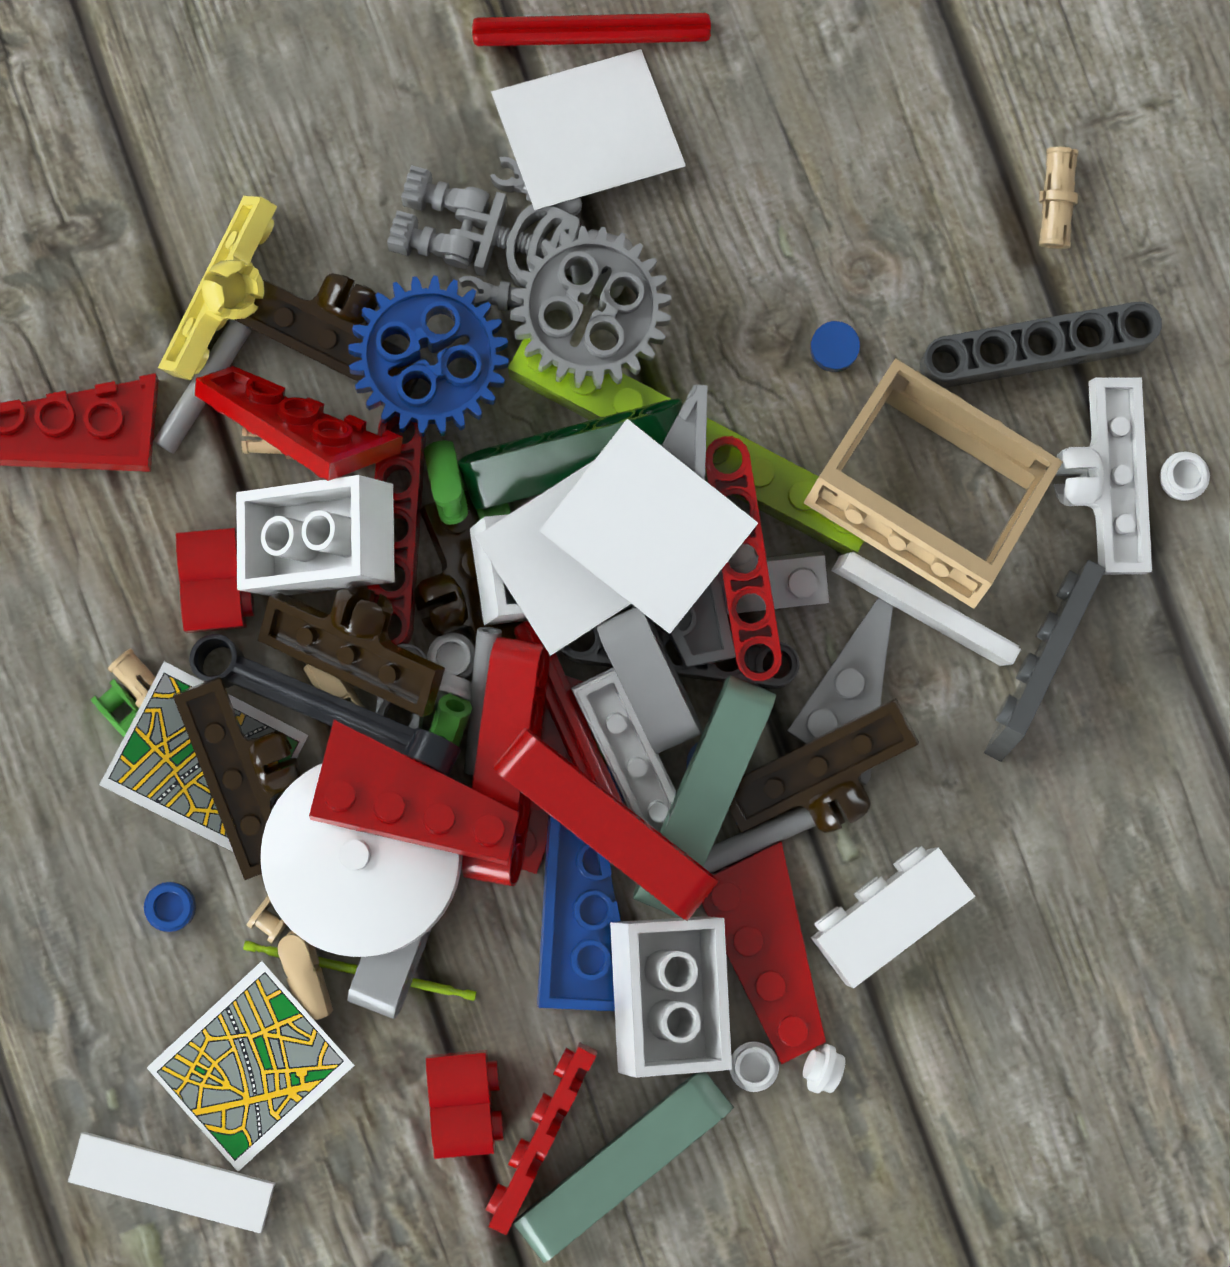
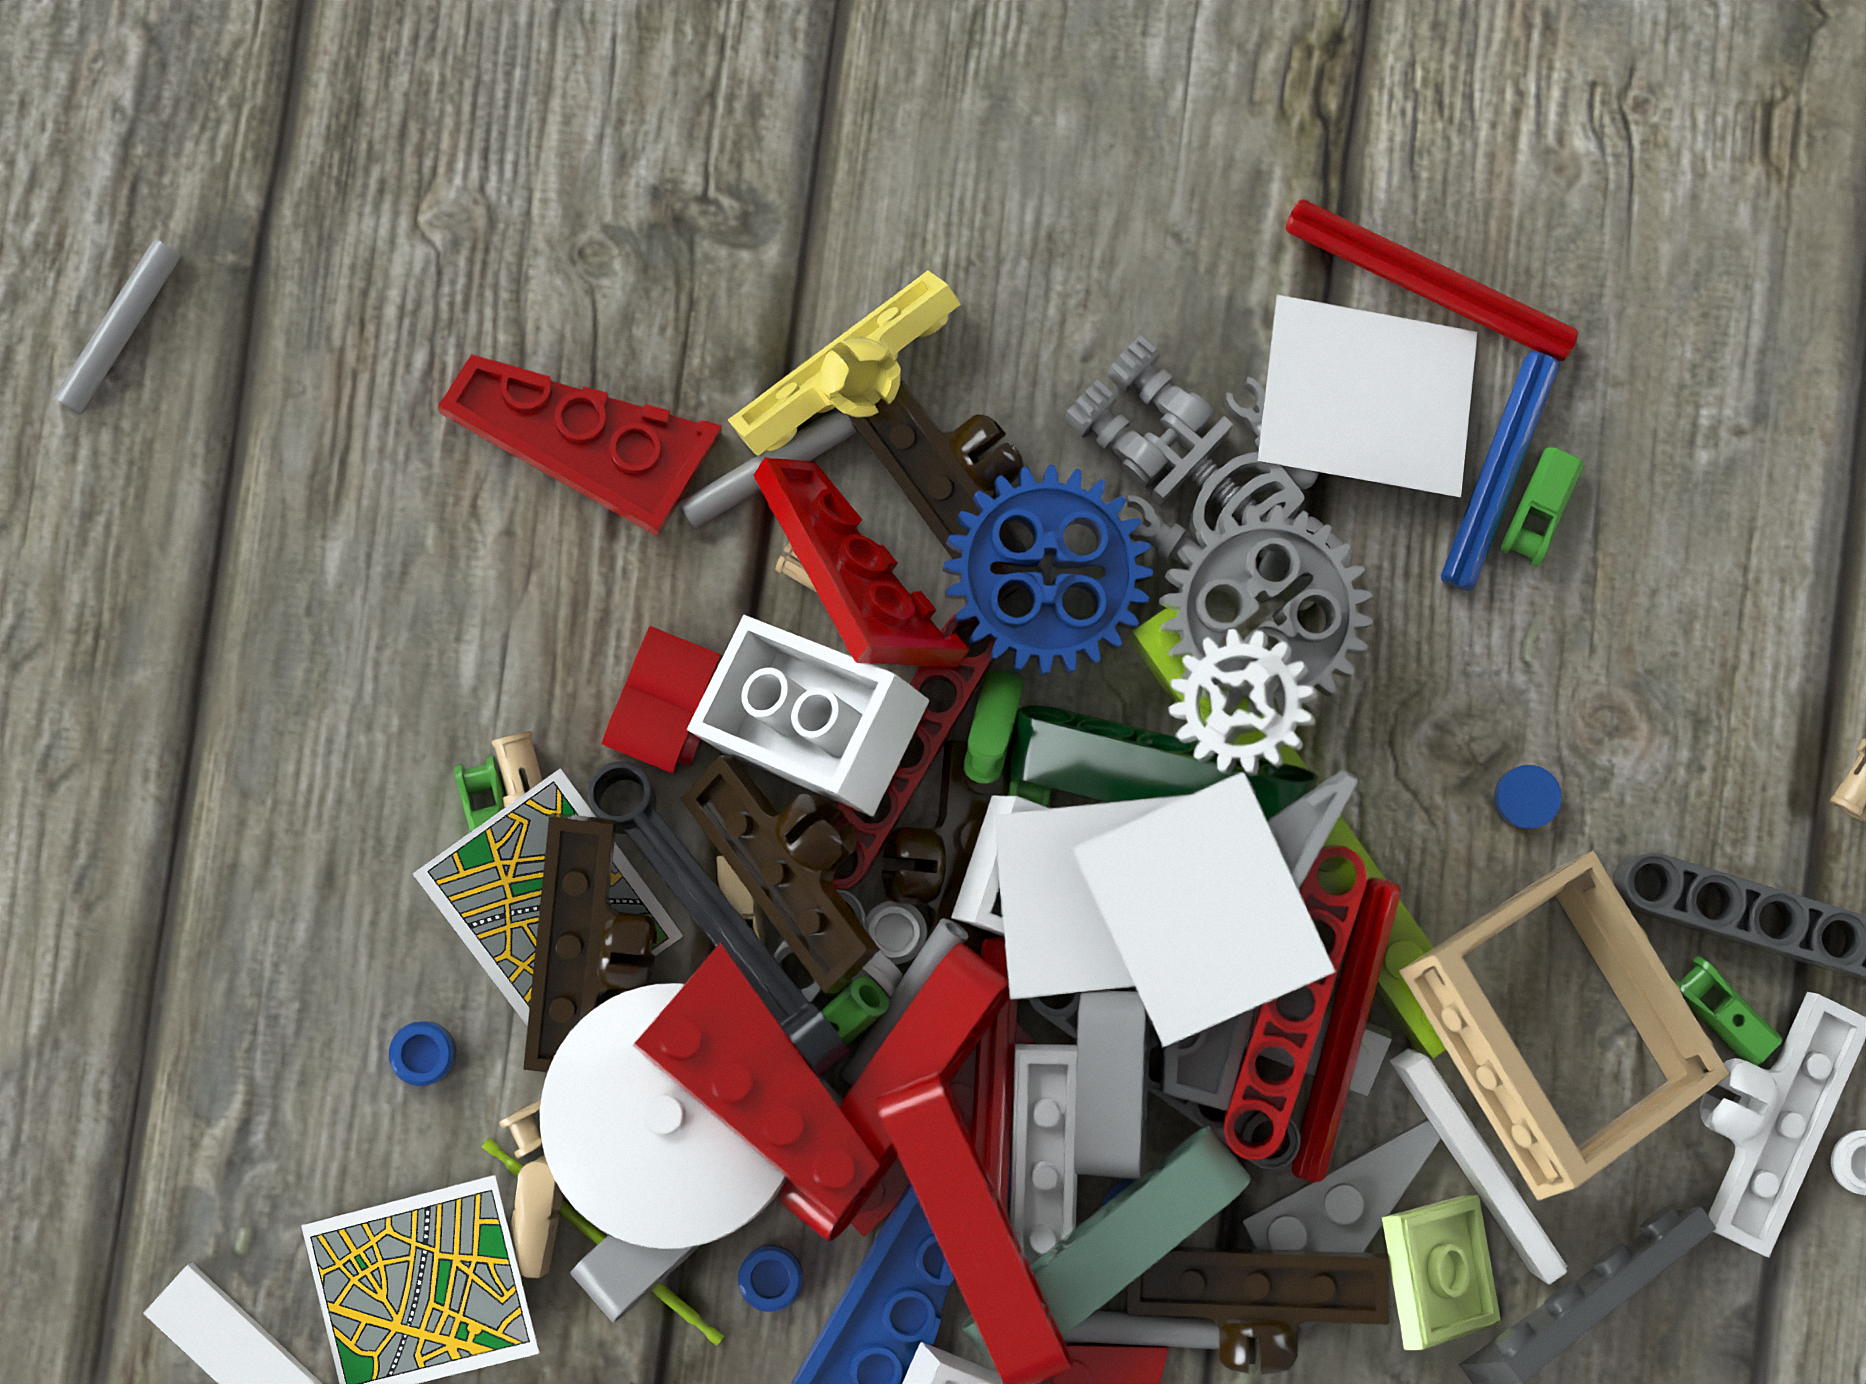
camera: 30 degrees right, 0 degrees up
none -> blue tile [738,1245,804,1312]
none -> white gear [1169,629,1317,776]
none -> red axle [1291,877,1401,1183]
none -> yellowish green plate [1382,1195,1501,1350]
none -> blue axle [1441,351,1559,591]
none -> bright green bar [1499,447,1585,568]
none -> bright green bar [1673,955,1783,1066]

